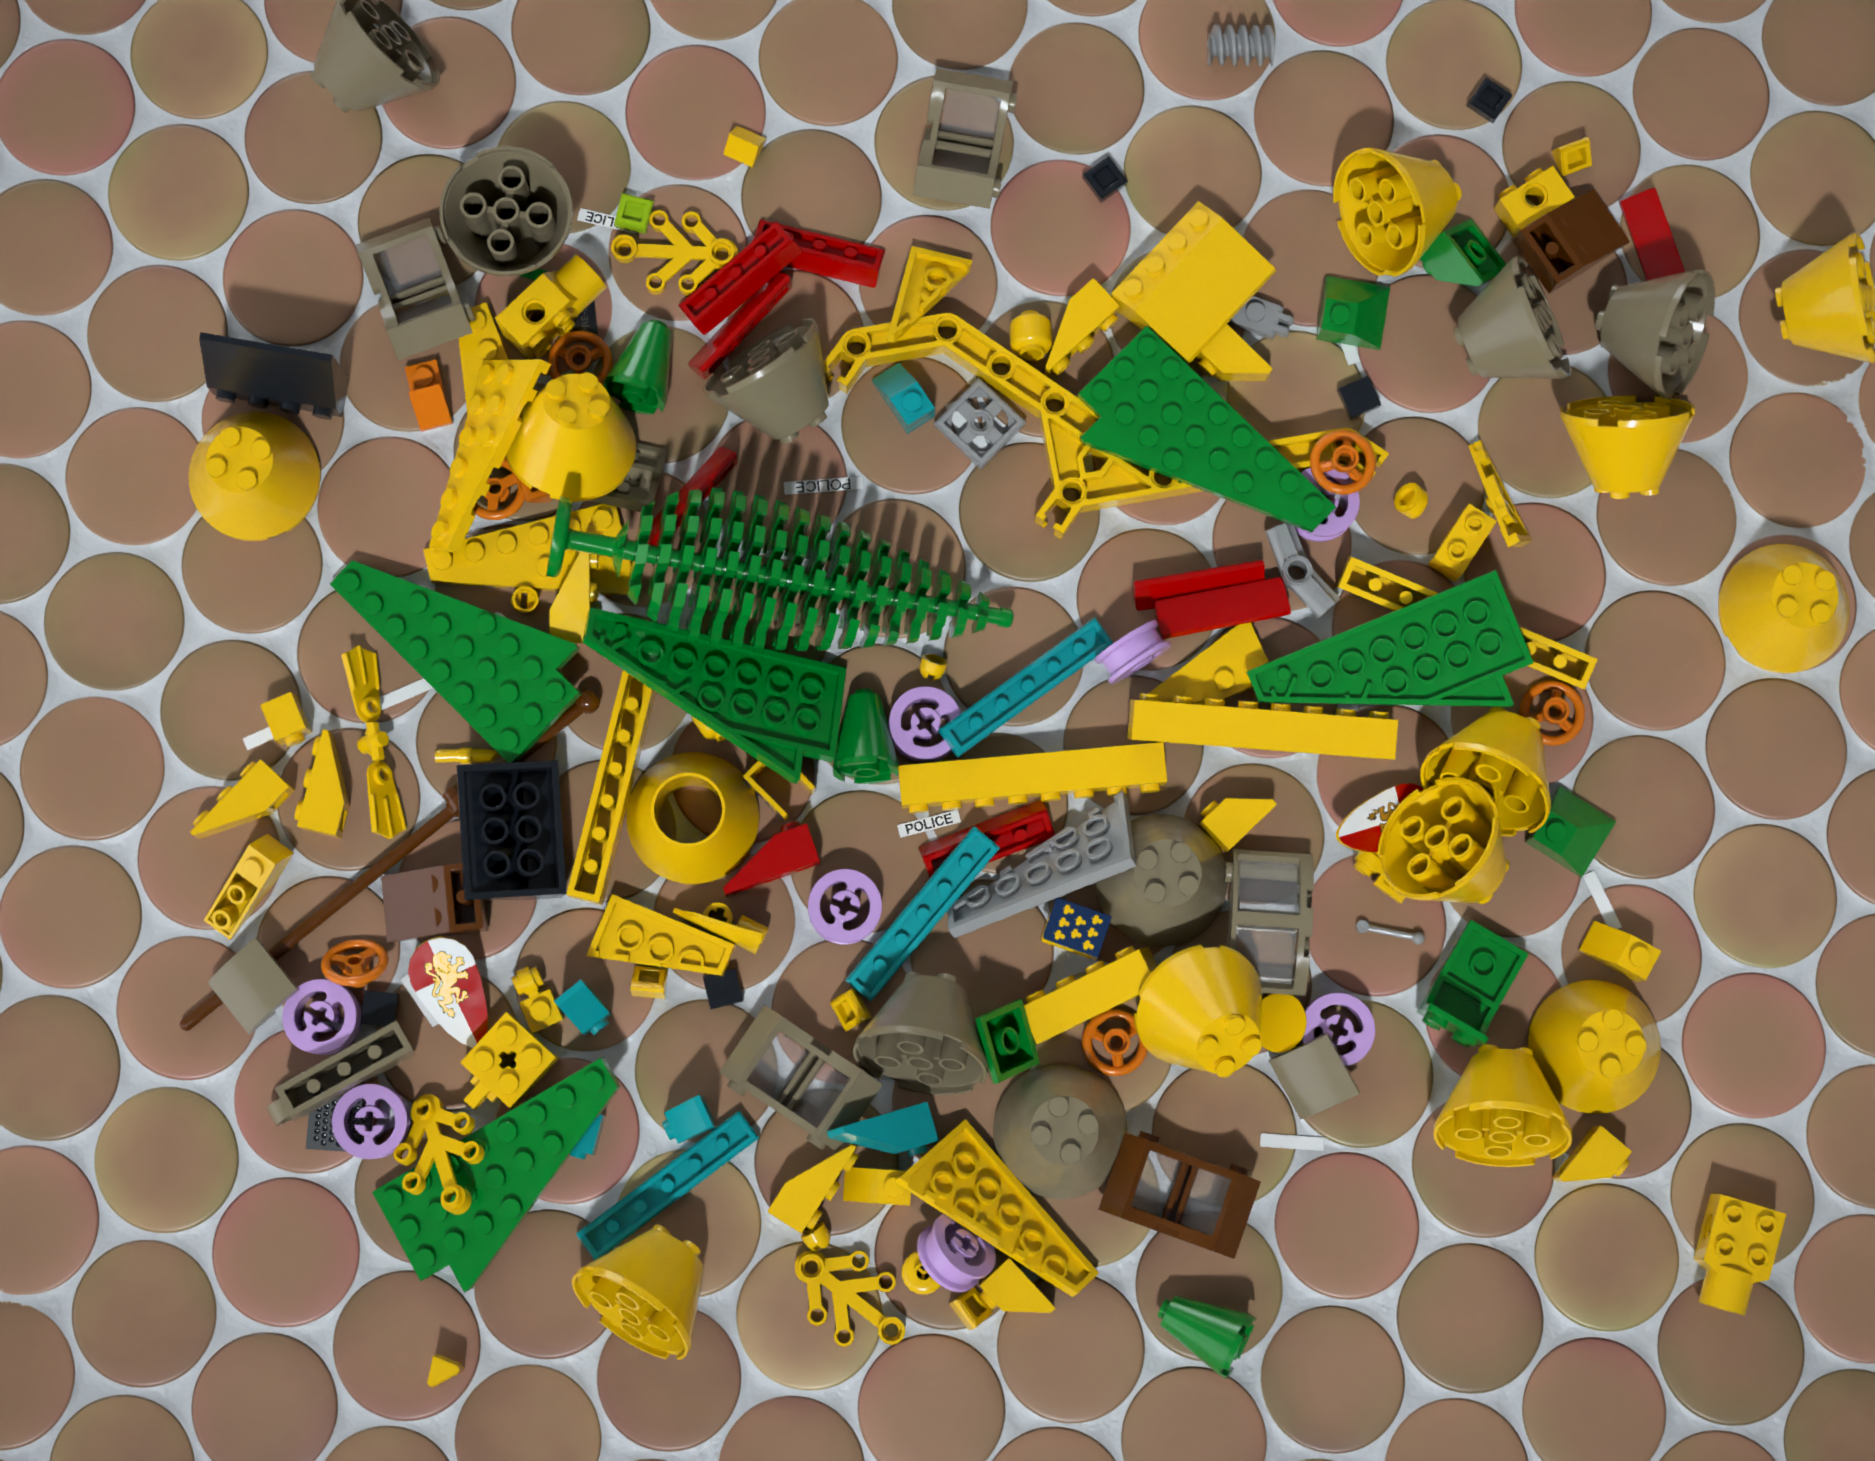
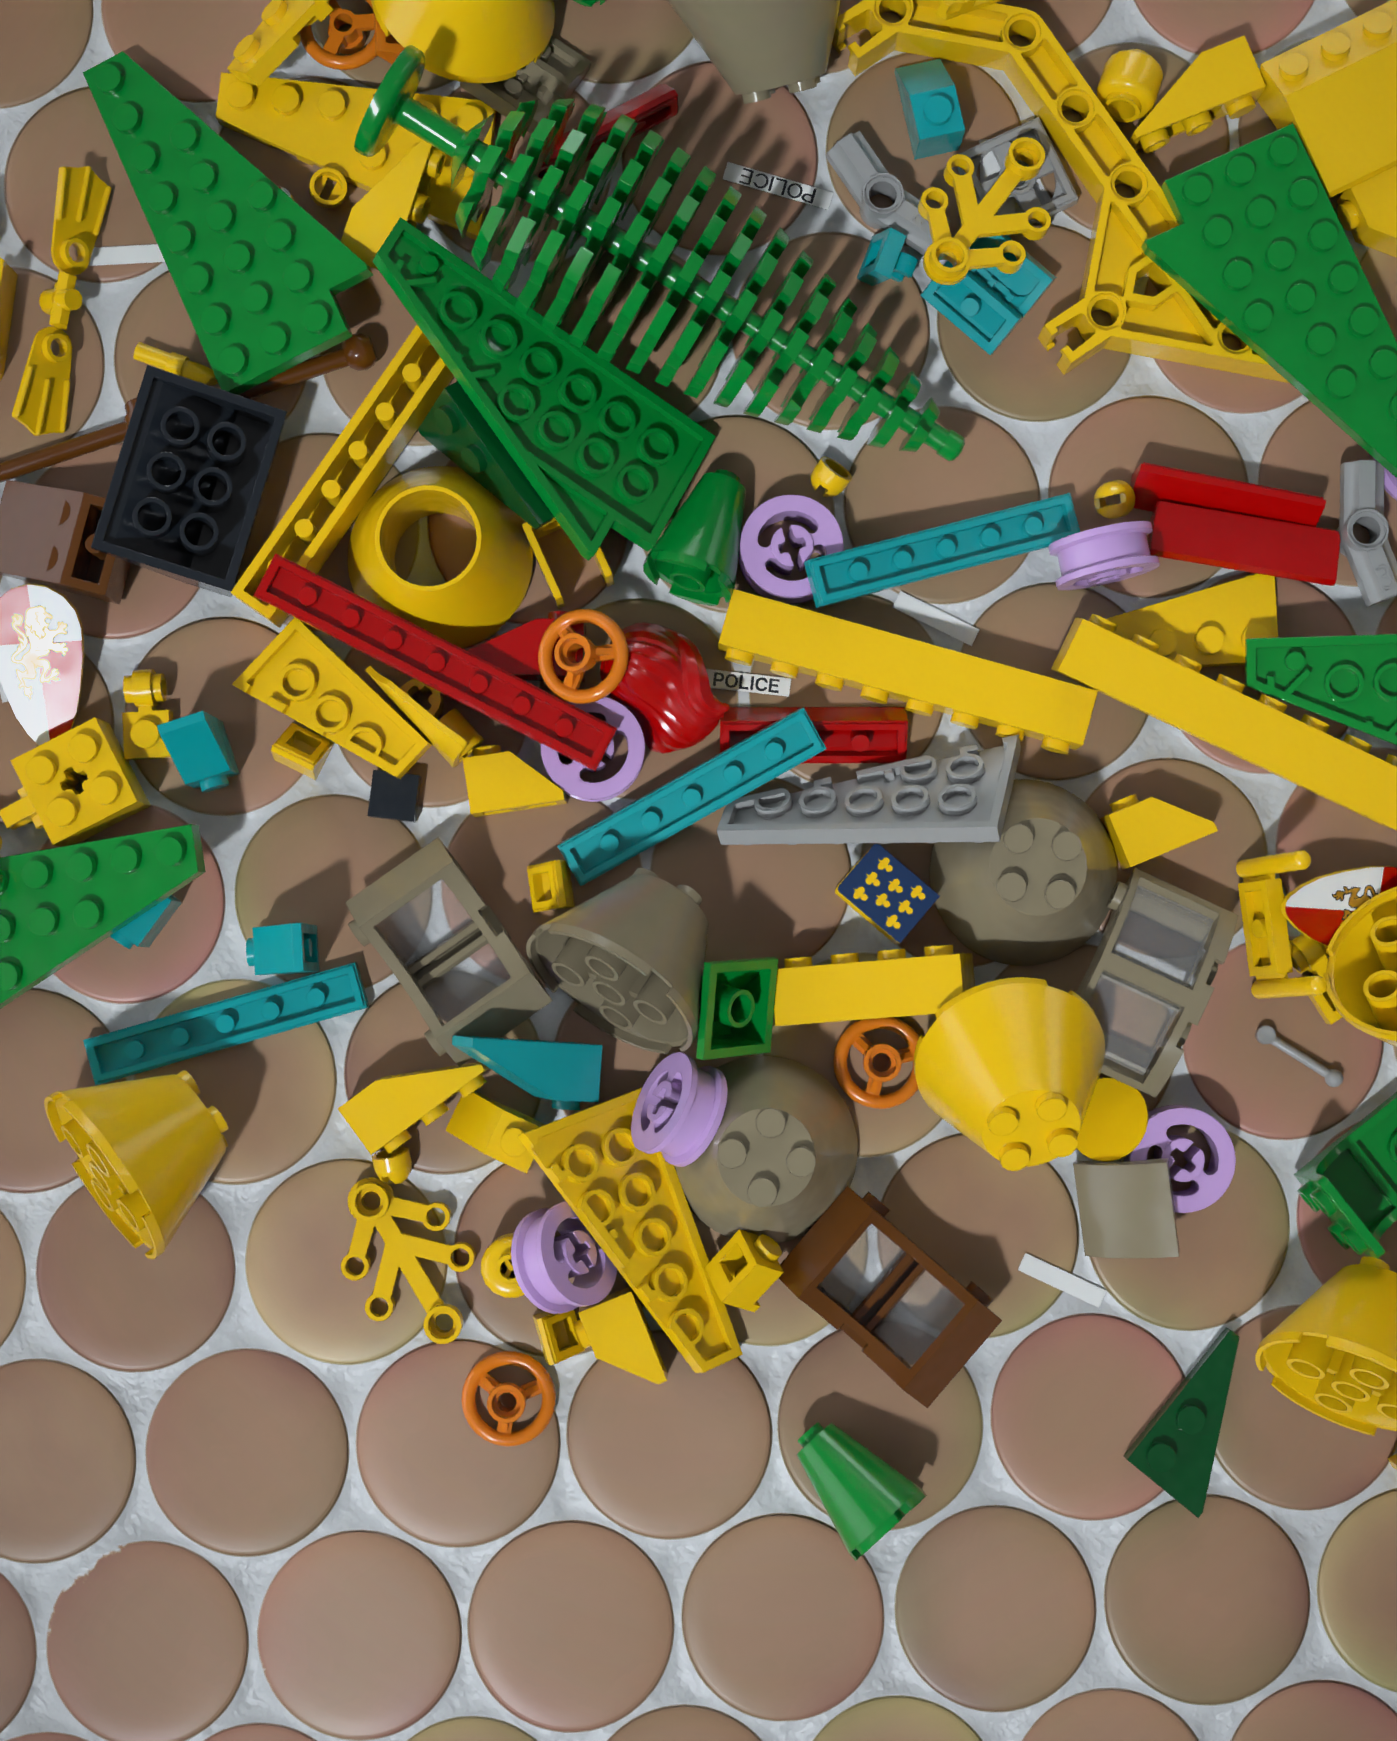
camera: 30 degrees right, 5 degrees up
none -> red tile [253,553,617,772]
none -> dark green wing [418,381,554,530]
none -> orange piece [461,1351,556,1446]
none -> yellow slope [462,745,567,817]
none -> orange piece [538,609,629,704]
none -> red piece [600,622,730,754]
none -> lavender wheel [631,1052,728,1167]
none -> yellow brick [704,1229,784,1313]
none -> light grey piece [826,131,951,255]
none -> teal tile [856,228,918,286]
none -> white sticker [893,591,980,646]
none -> yellow plant [918,137,1051,285]
none -> teal slope [920,235,1057,355]
none -> yellow hinge [1094,480,1135,519]
none -> dark green wing [1124,1327,1240,1518]
none -> yellow plate [1236,850,1327,999]

